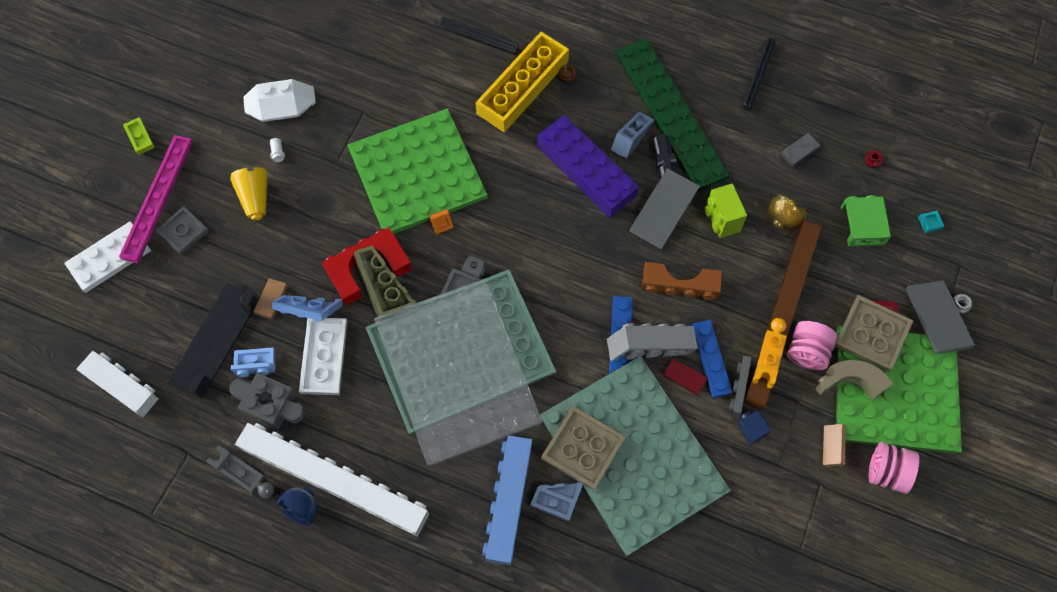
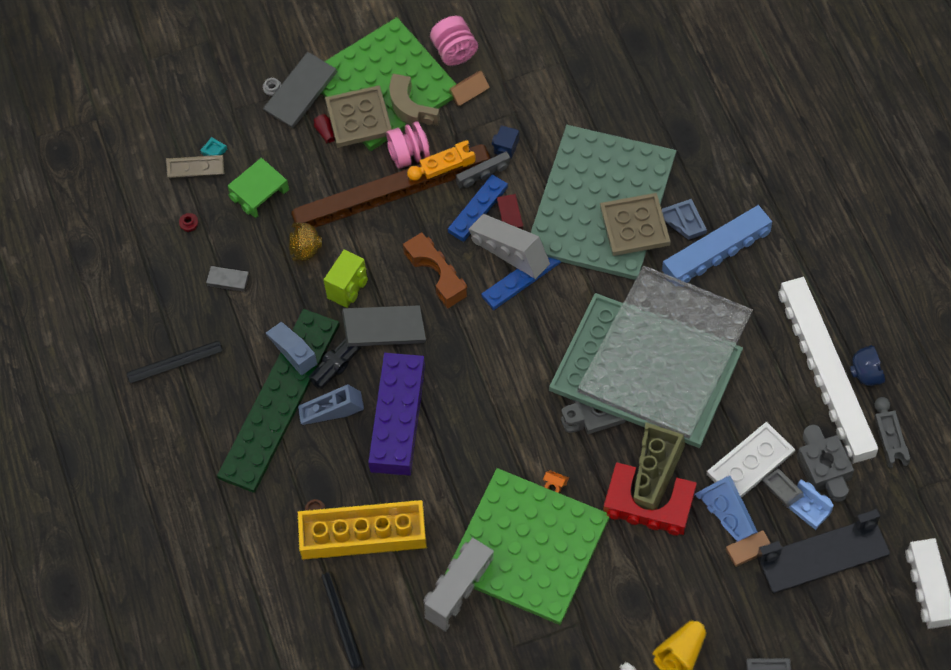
camera: 130 degrees left, 5 degrees down
none -> dark tan tile [166,155,225,178]
none -> sand blue slope [266,322,317,376]
none -> light grey wedge [424,538,494,632]
none -> flat silver tile [762,468,804,508]

